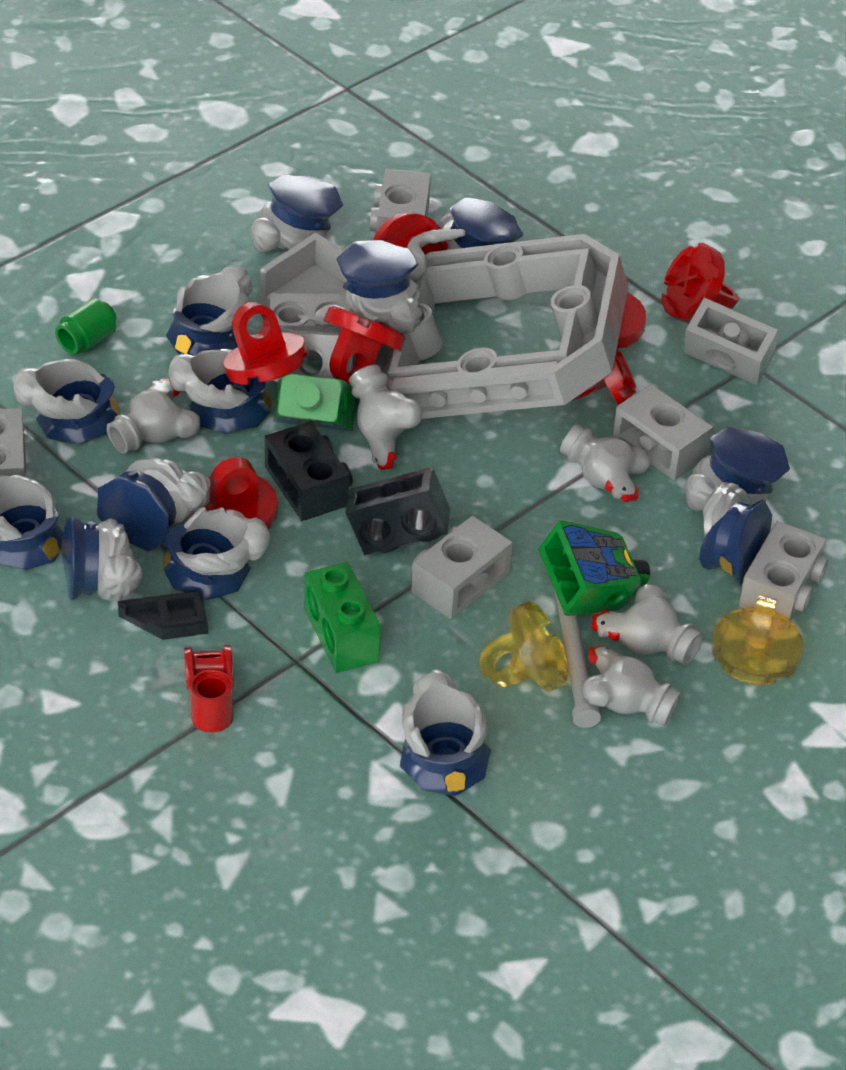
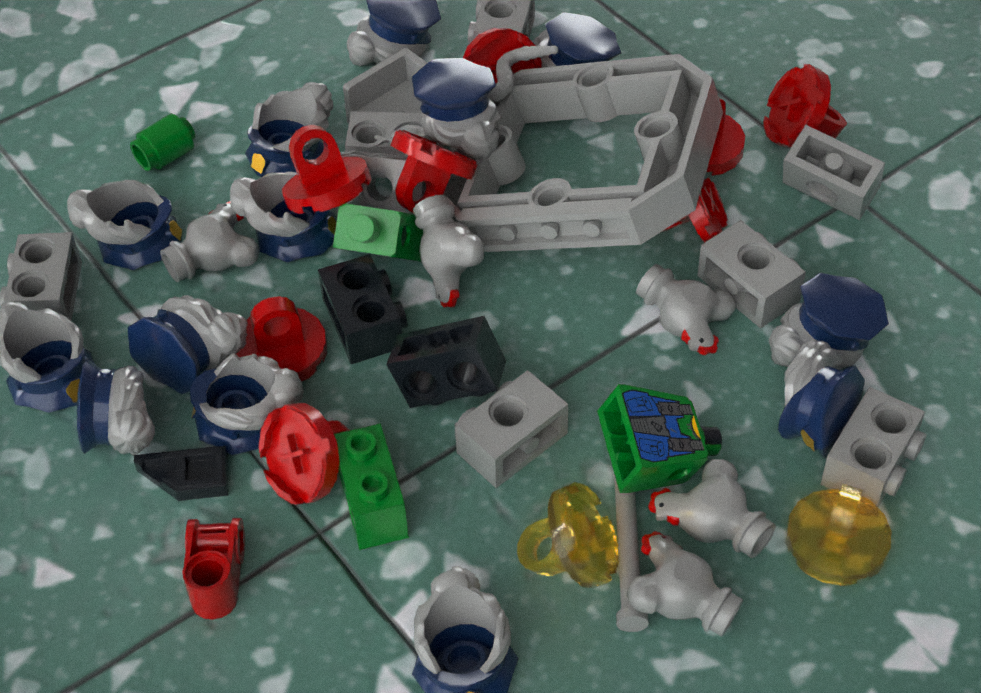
camera: 10 degrees right, 5 degrees up
none -> red tile [258,403,350,504]

